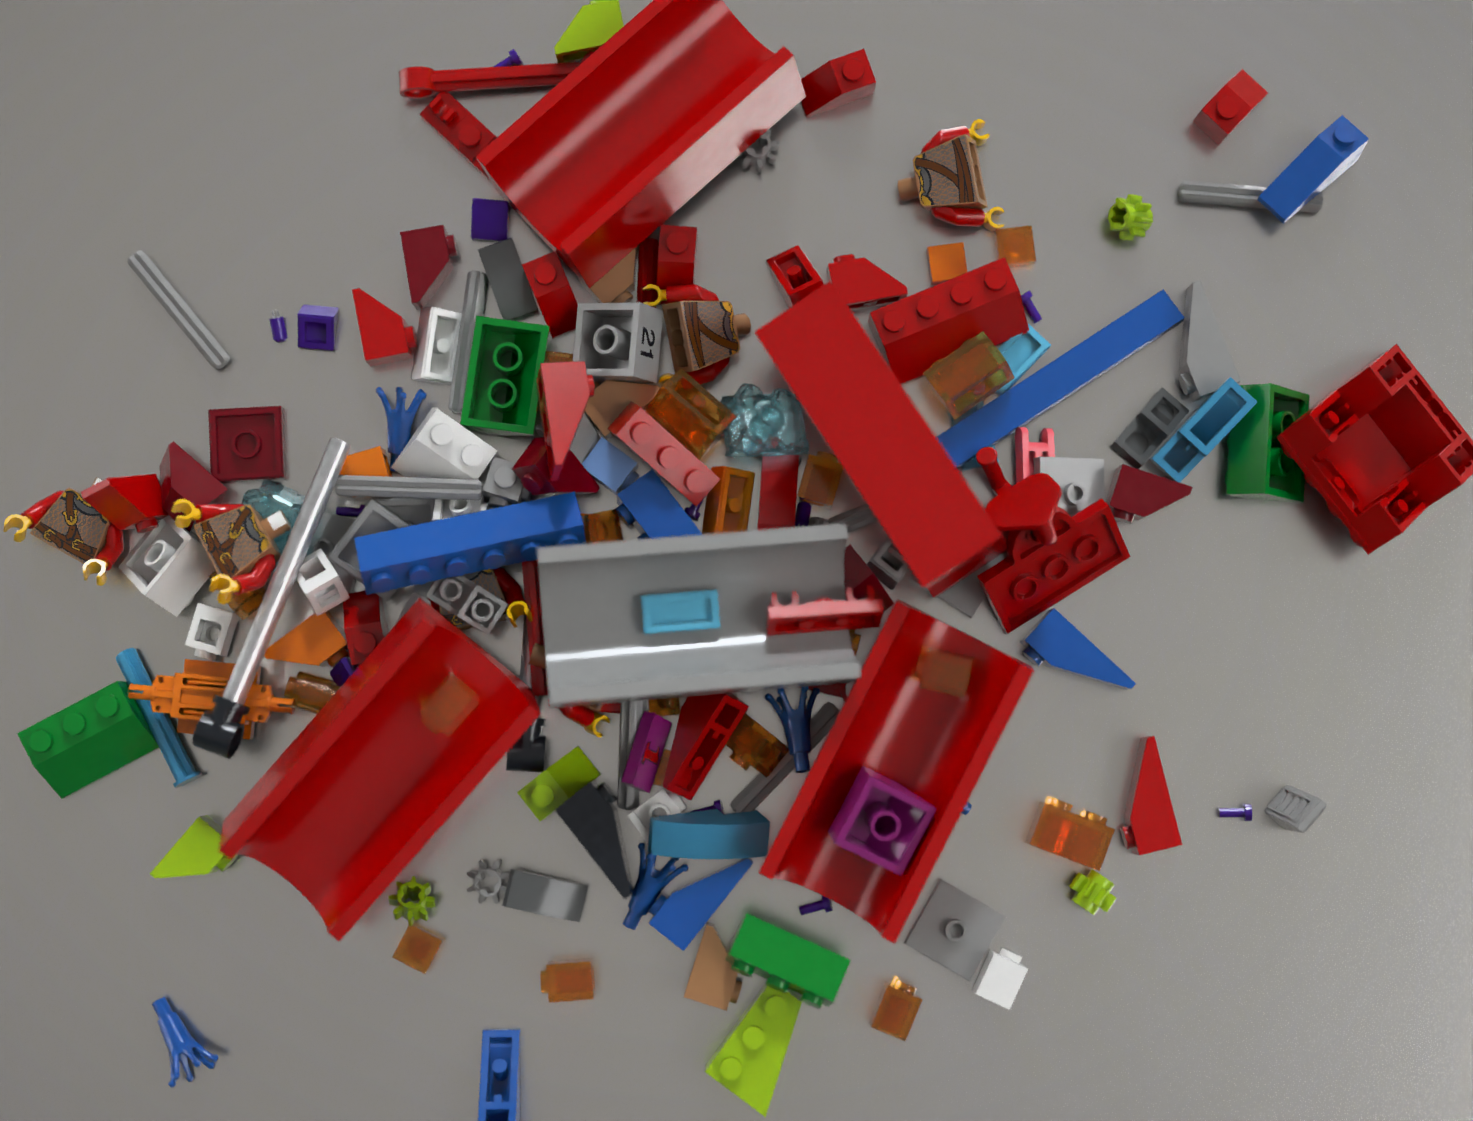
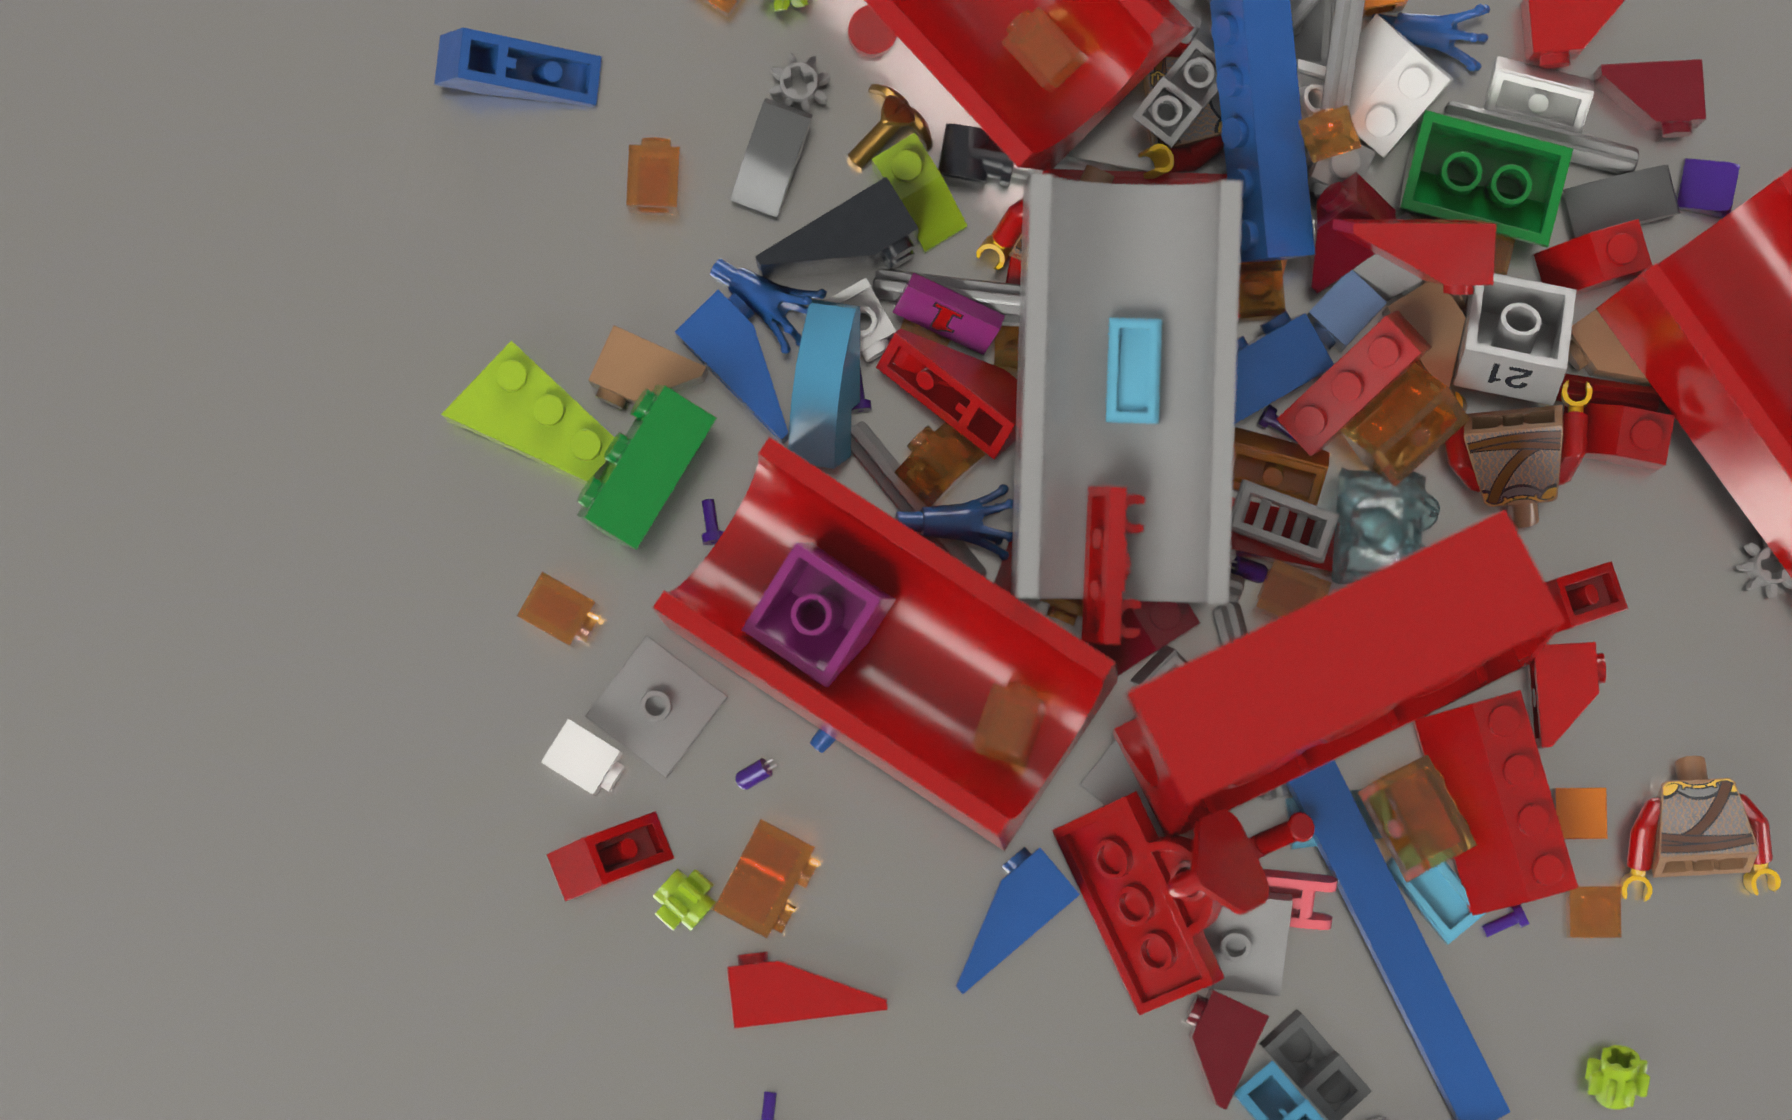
camera: 100 degrees right, 0 degrees up
none -> red slope [546,811,674,902]
none -> dark purple piece [735,758,777,790]
none -> red tile [847,5,897,57]
none -> pearl gold plant [847,84,933,168]
none -> light grey slope [1231,480,1340,564]
none -> clear orange plate [1298,105,1362,163]

